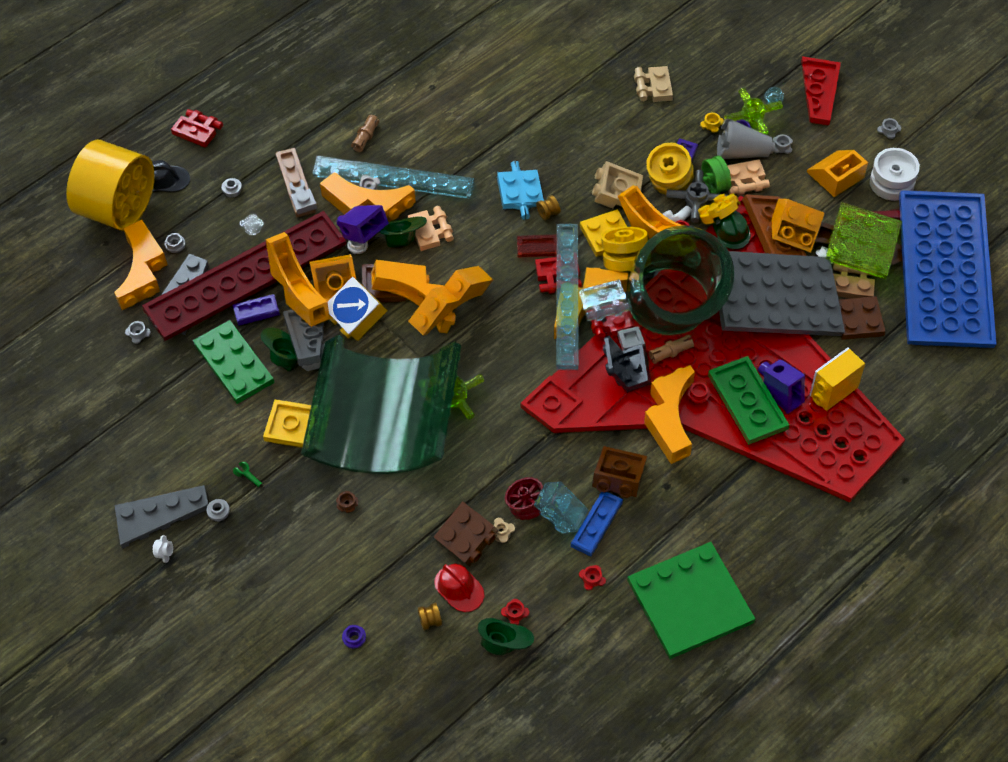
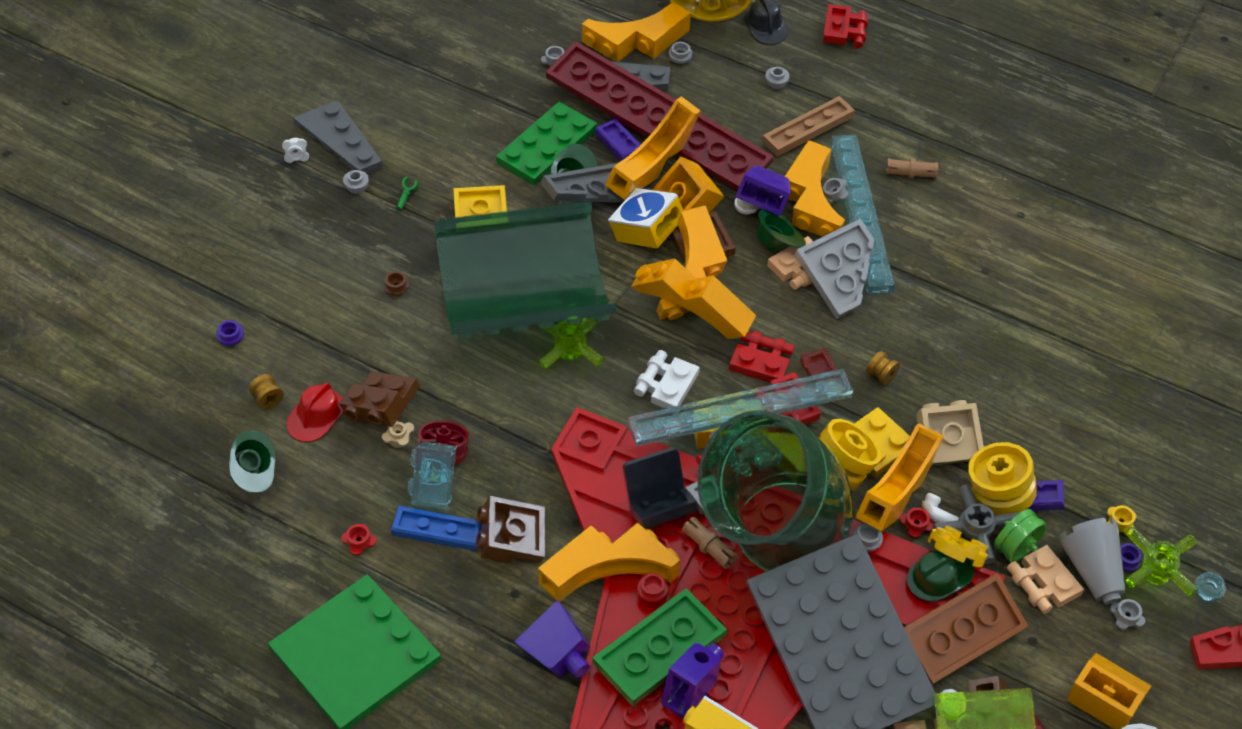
camera: 70 degrees right, 5 degrees down
clear plate [239,214,264,235] -> none
light grey plate [289,179,317,214] -> none
medium azure plate [497,161,544,220] -> none
red plate [501,599,529,625] -> none
tan plate [634,66,673,102] -> none
light orange slope [772,199,825,253] -> none
none -> dark purple torso [515,600,591,678]
none -> white plate [634,350,700,413]
none -> red plate [729,331,795,382]
none -> light grey plate [794,219,874,319]

